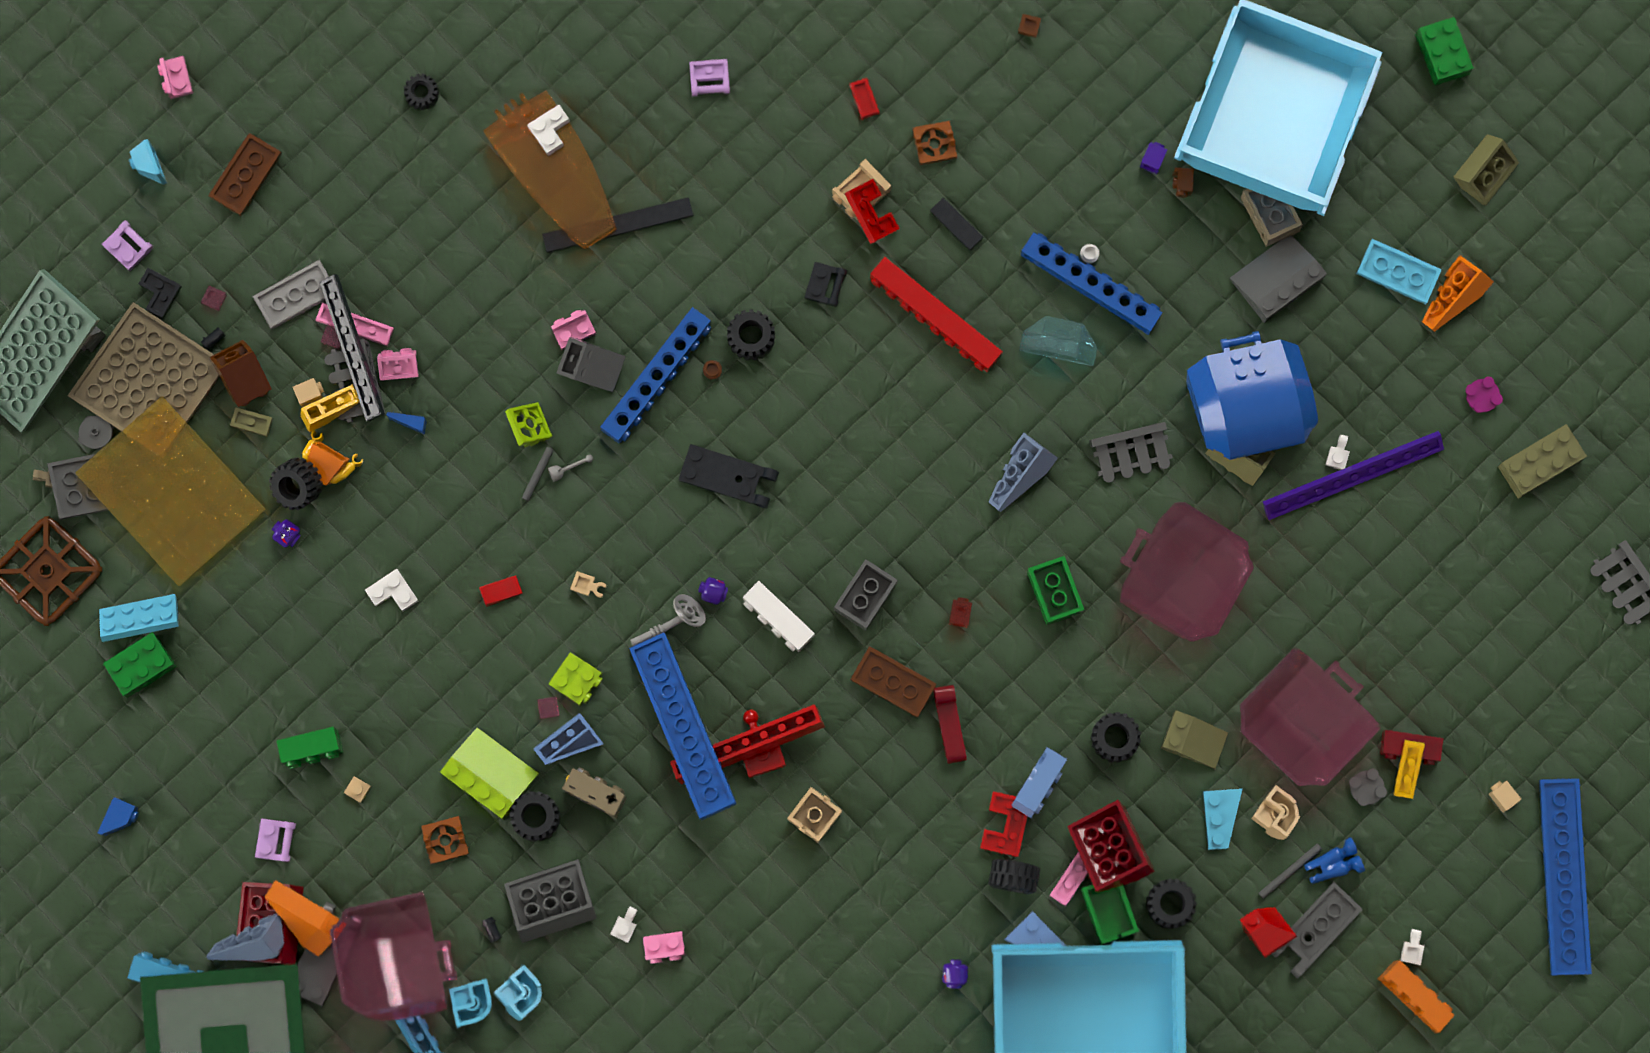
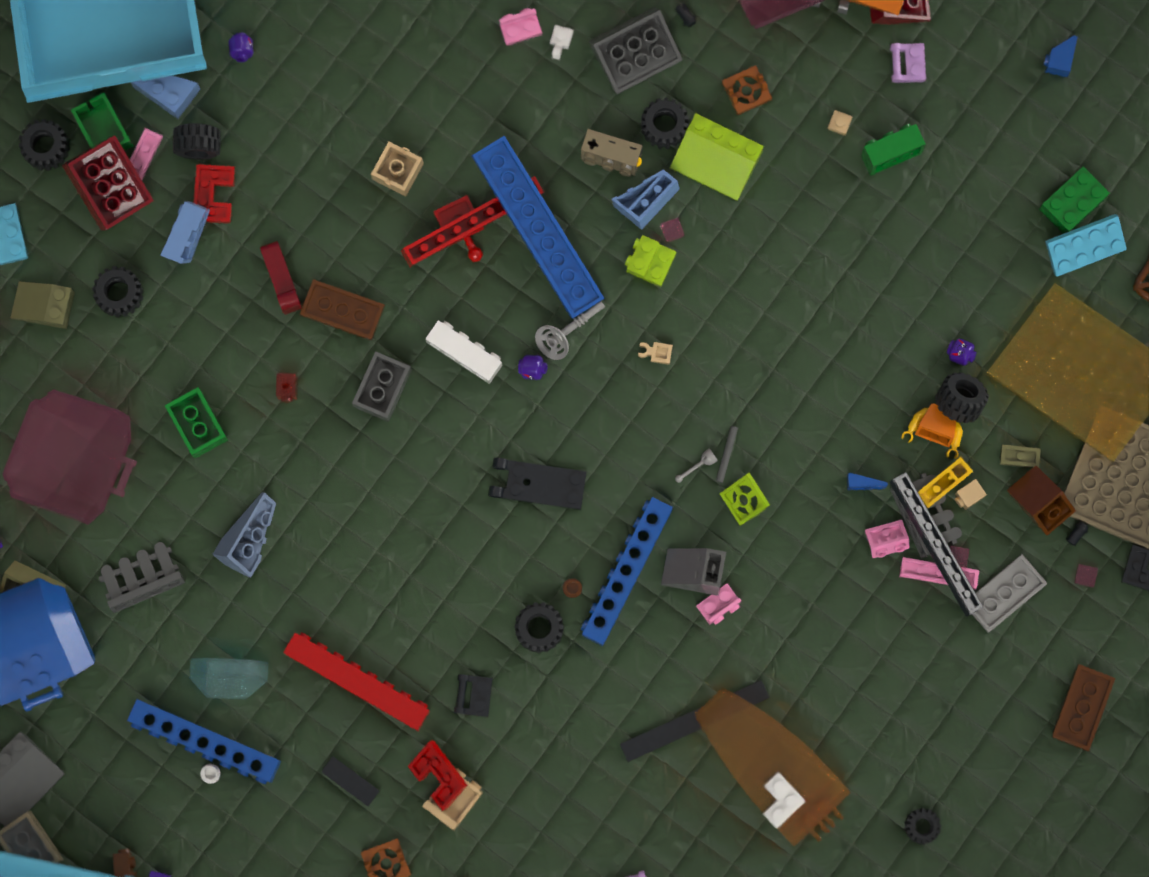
camera: 175 degrees right, 0 degrees up
white plate [365,569,418,612] -> none
red slope [479,575,523,607] -> none

